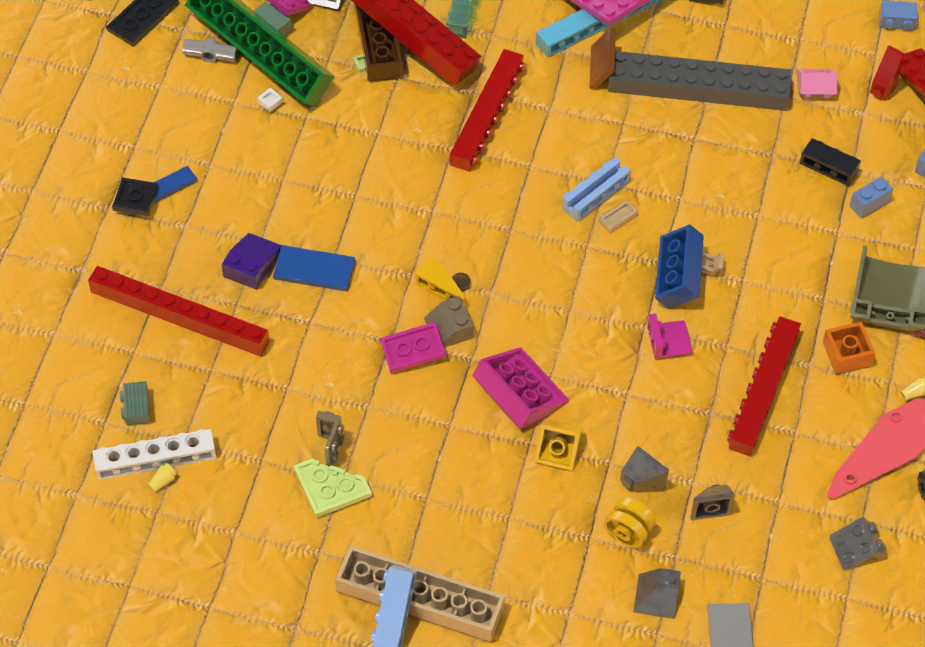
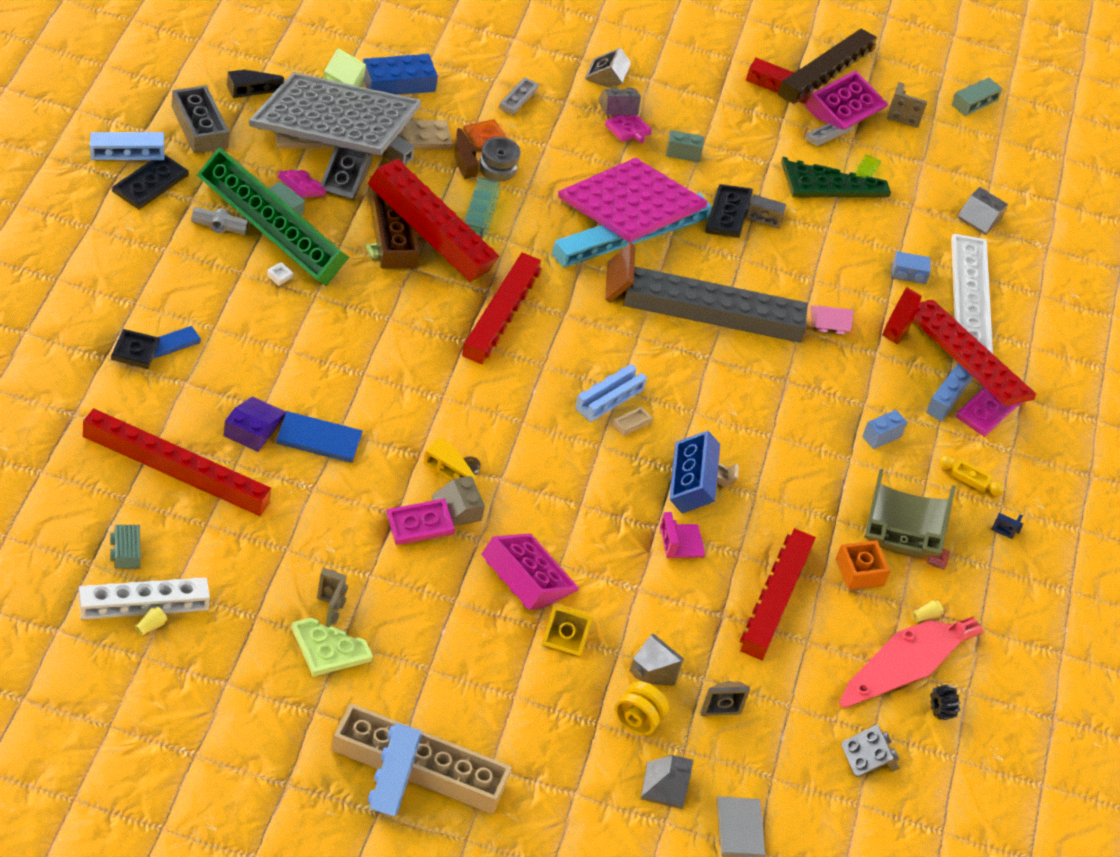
camera: 10 degrees left, 10 degrees down
black brick [800,138,861,186] -> none

